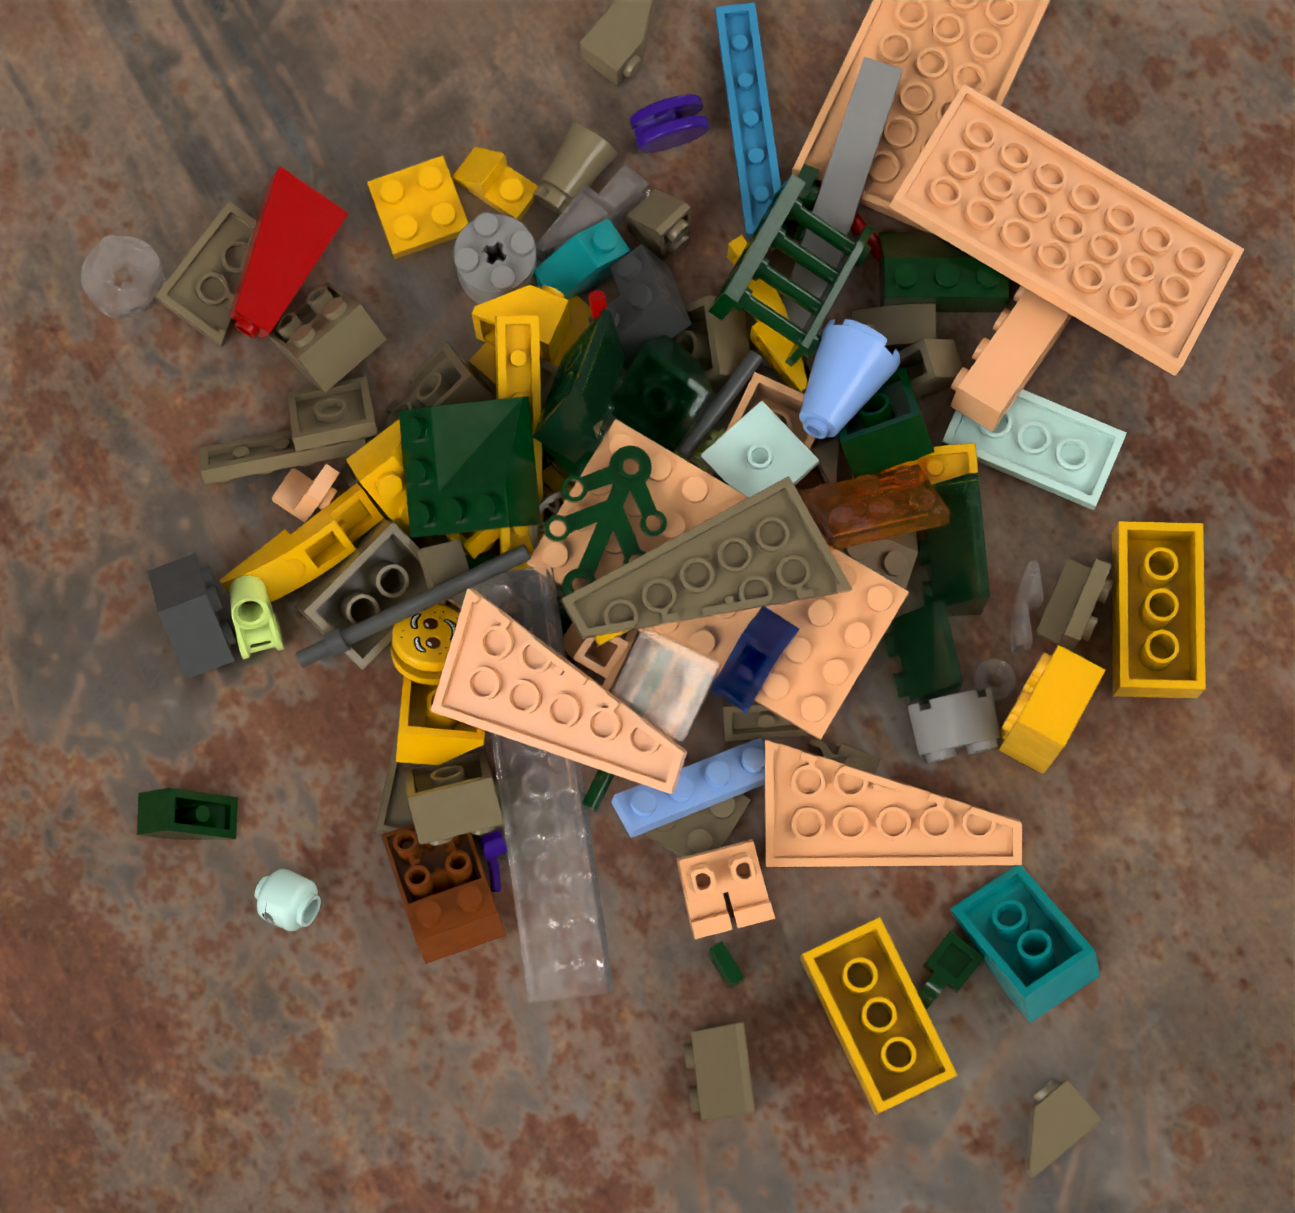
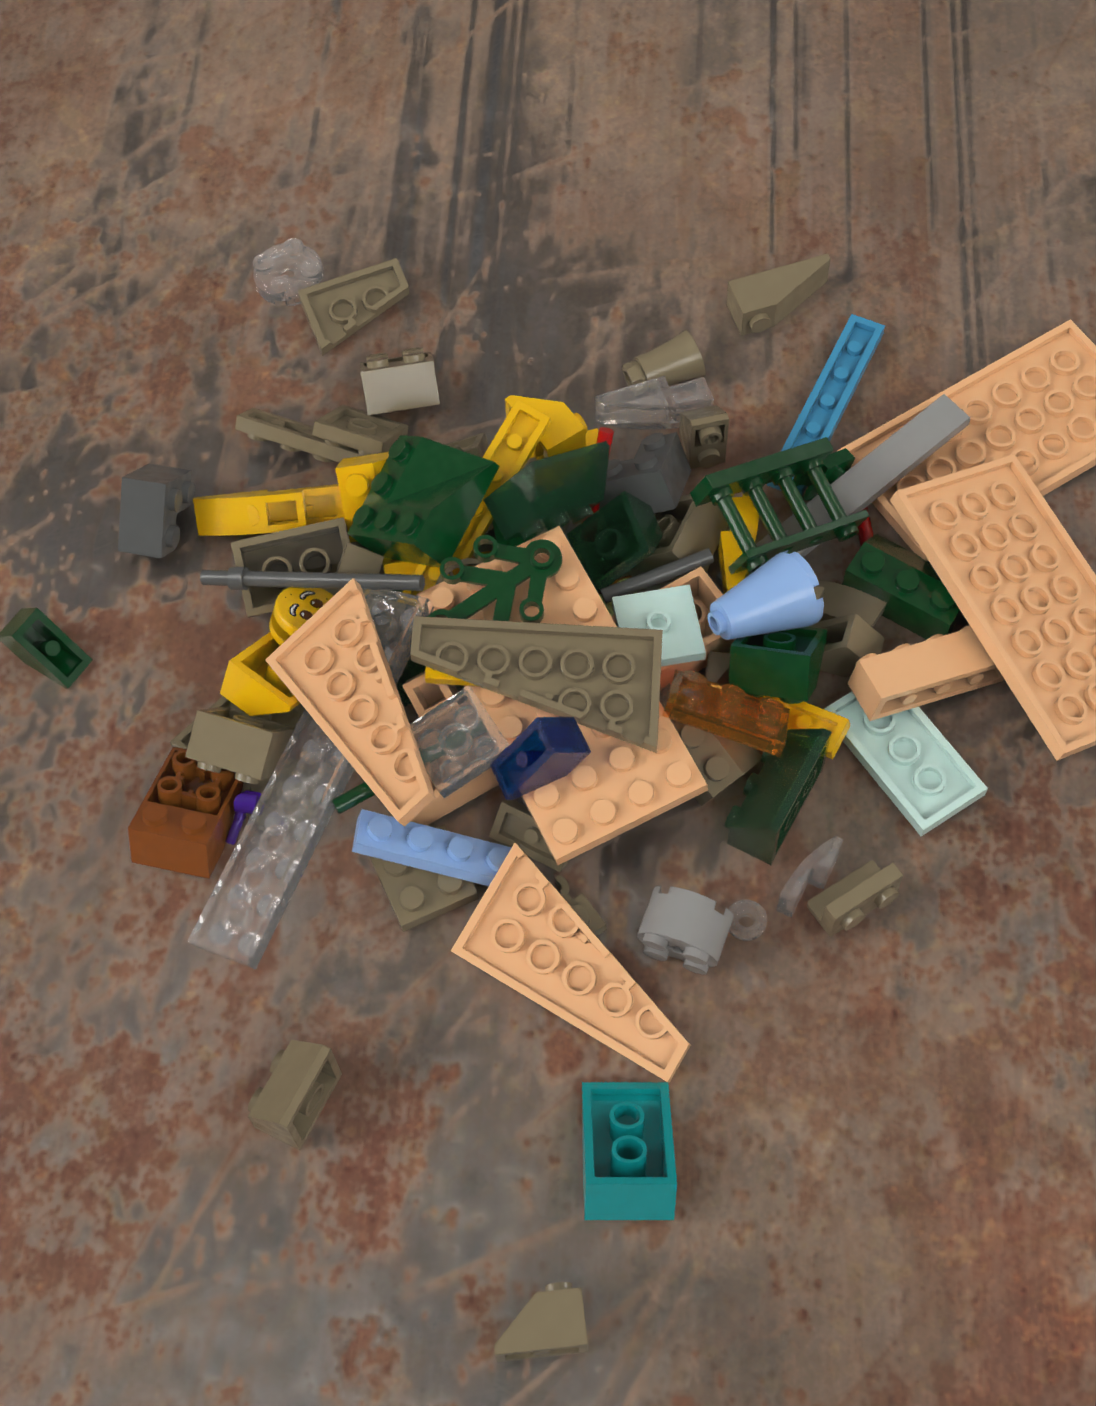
camera: 35 degrees right, 15 degrees down
red slope [229,166,349,339] -> none
yellowish green piece [229,575,285,659] -> none
light aqua head [255,868,321,931] -> none
light nougat bracket [272,464,340,523] -> none
yellow plate [367,155,468,259] -> none
yellow slope [451,147,538,221] -> none
light grey brick [454,212,538,304] -> none
teal slope [533,218,631,300] -> none
dark purple head [629,94,710,153] -> none
light nougat hips [677,839,775,939] -> none
dark green tile [708,941,745,989] -> none
yellow brick [800,917,957,1116] -> none
clear green slope [883,600,964,708] -> none
dark green plate [918,931,984,1009] -> none
yellow brick [999,645,1105,774] -> none
yellow brick [1112,521,1206,699] -> none

